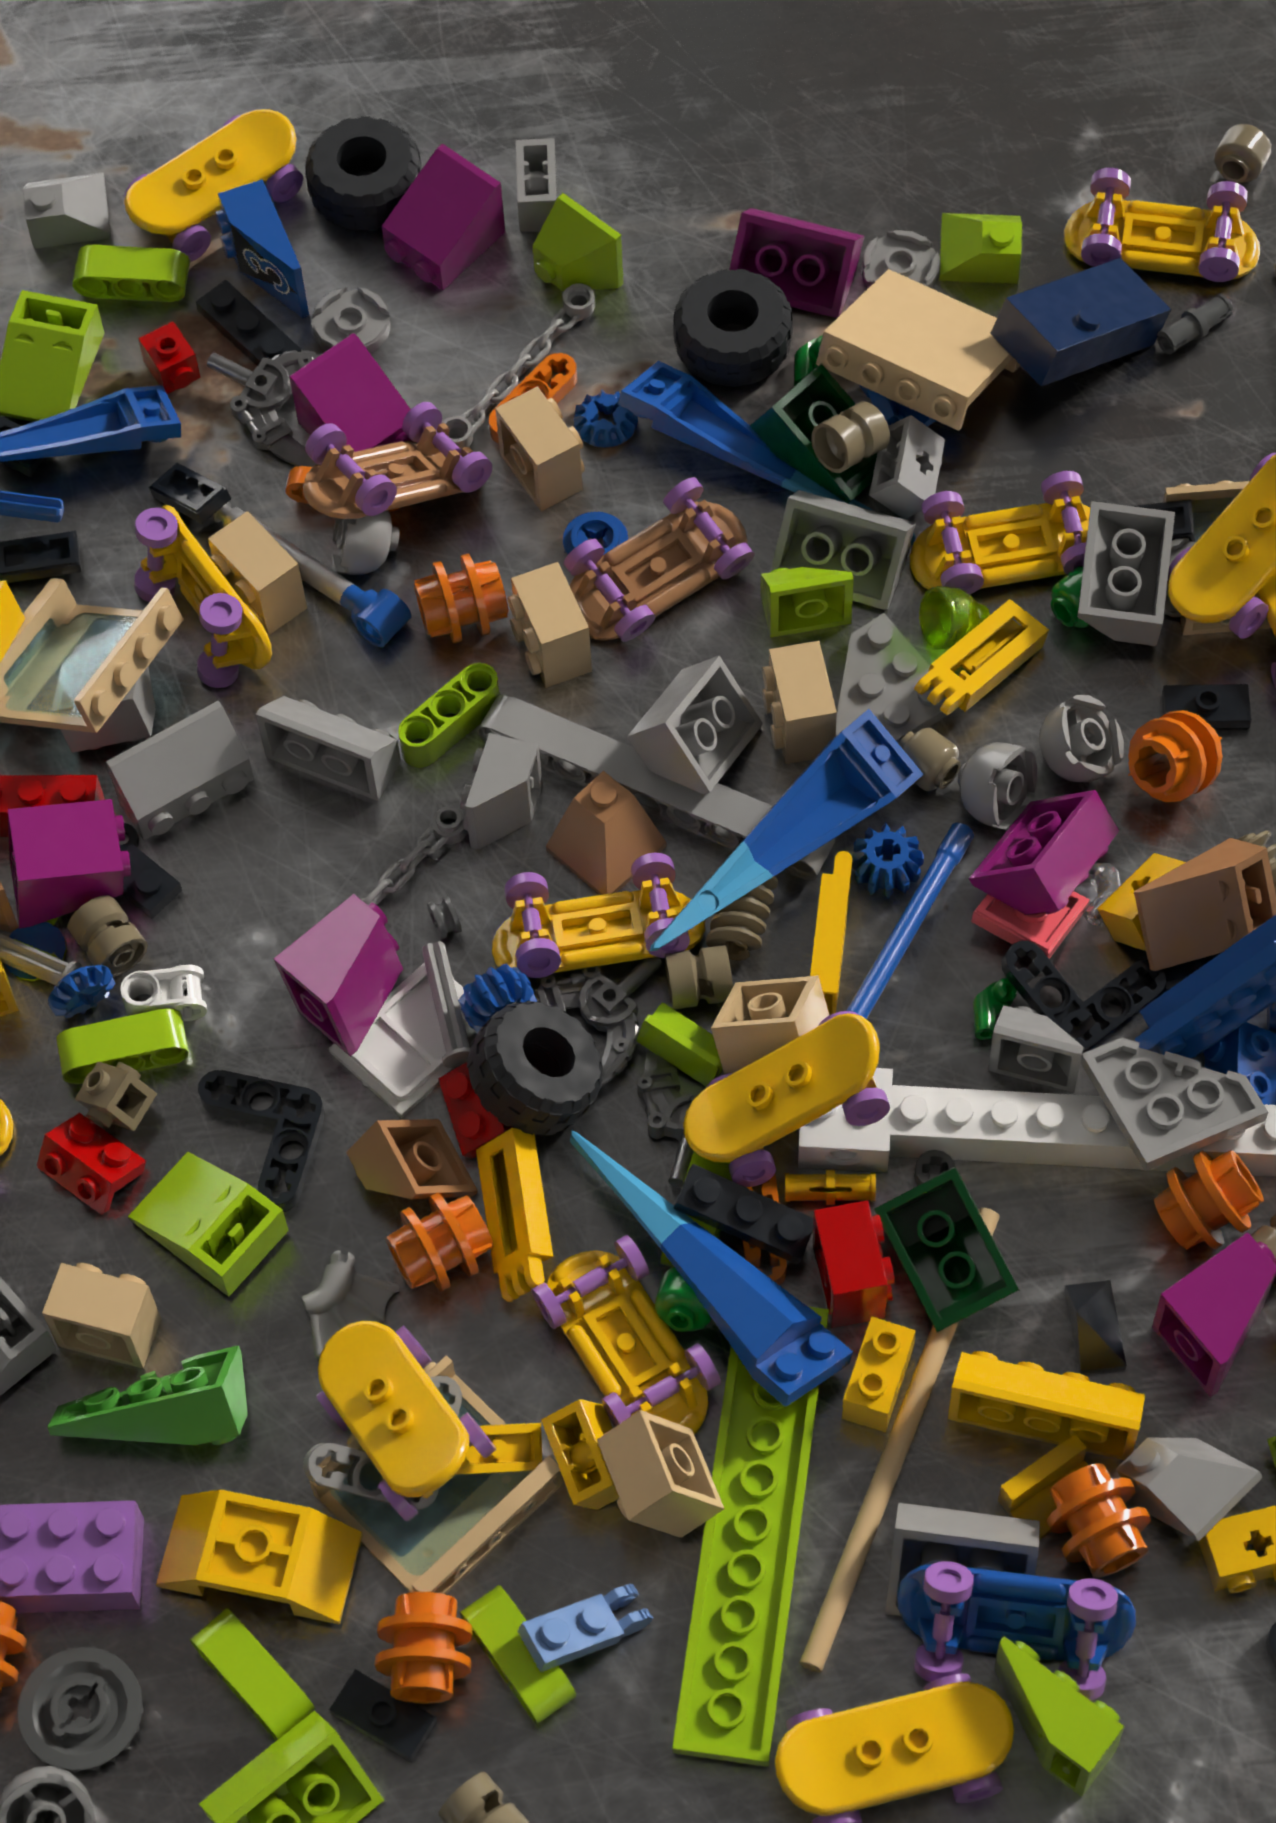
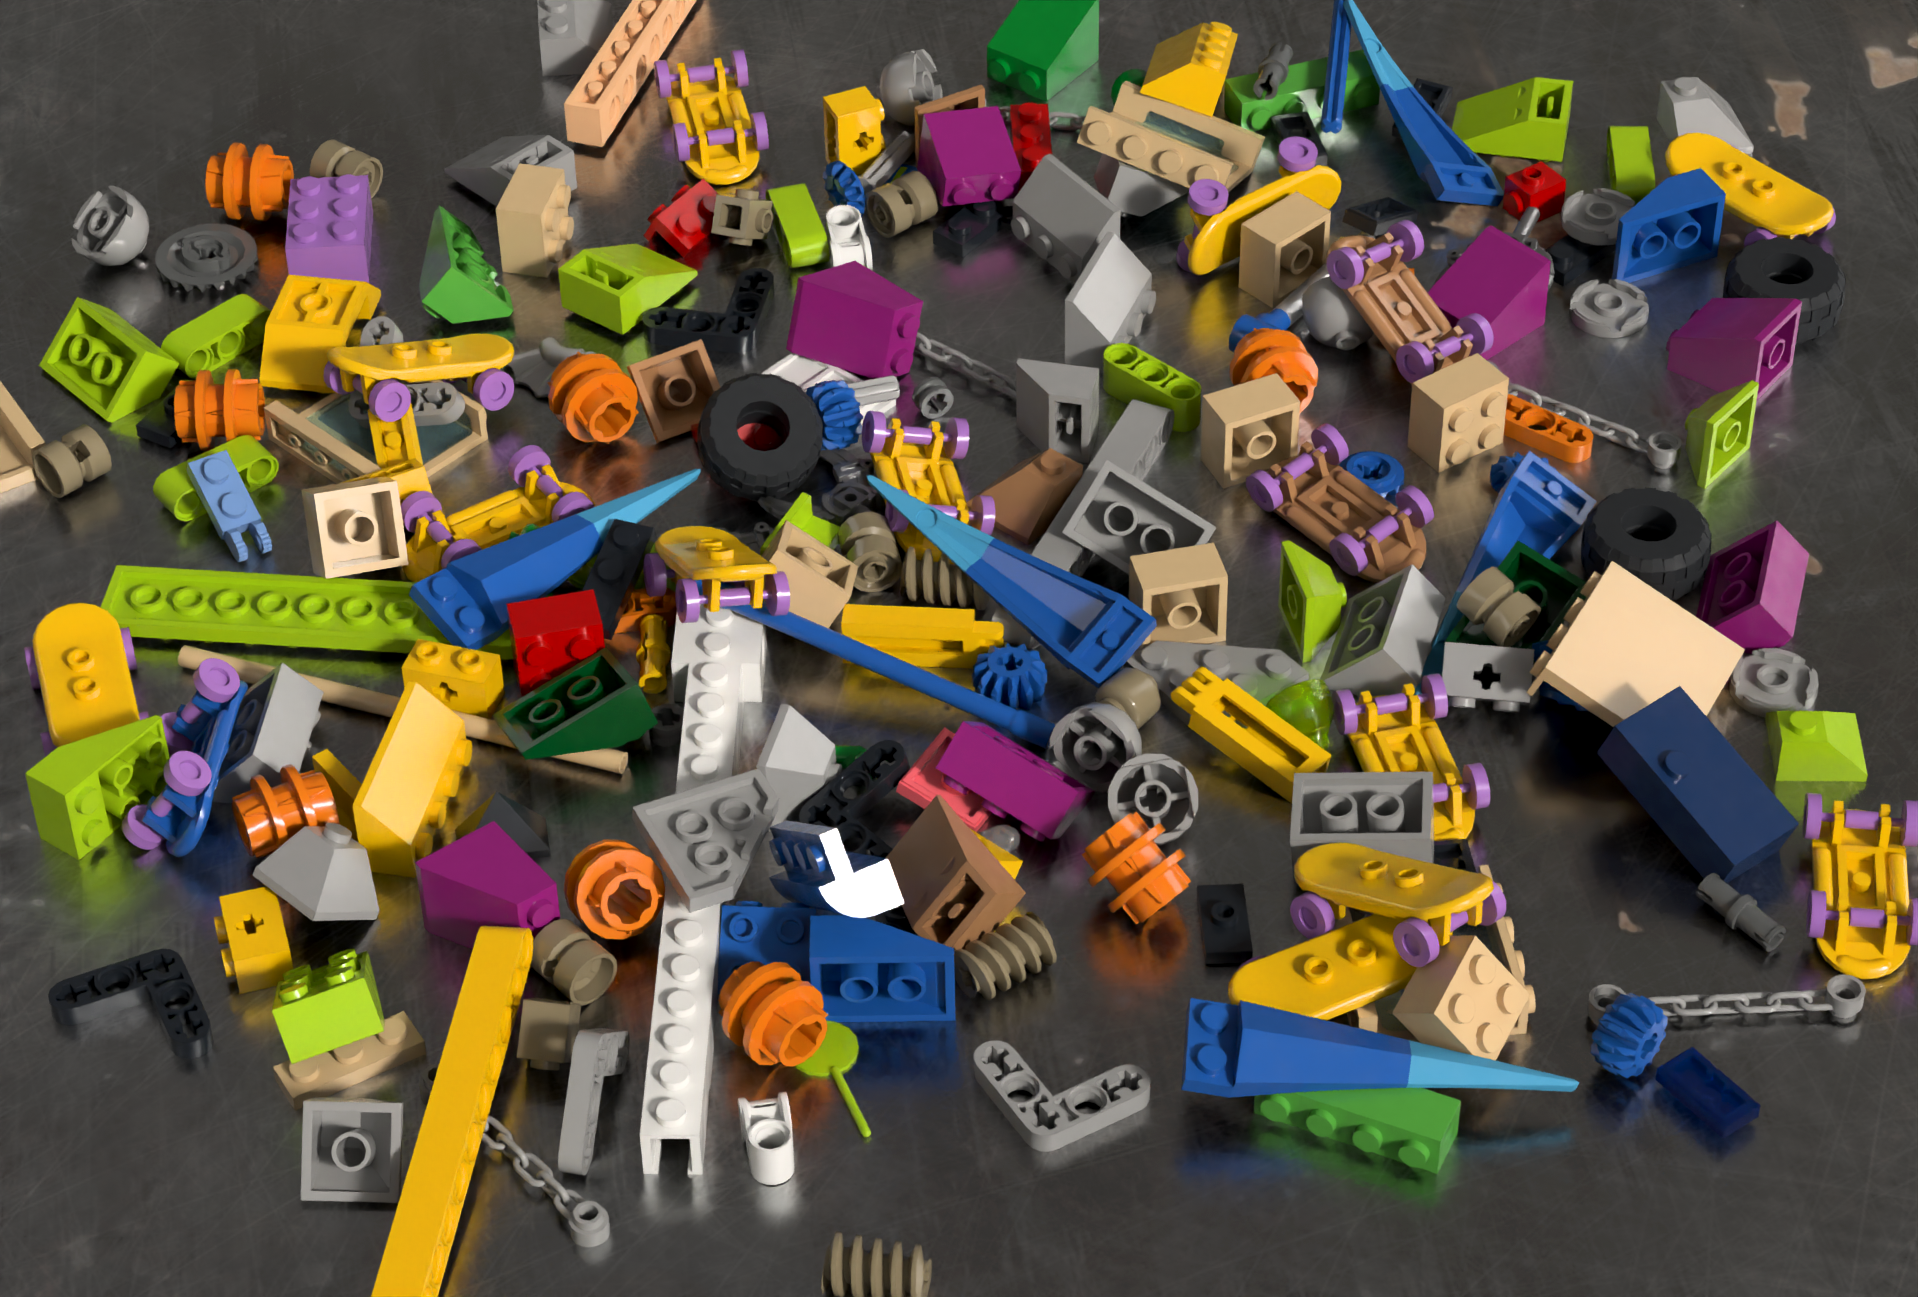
camera: 85 degrees right, 20 degrees down
yellow hinge [476,1128,553,1302] -> none
light grey brick [515,138,558,232] -> none
none -> light grey tile [1561,188,1635,245]

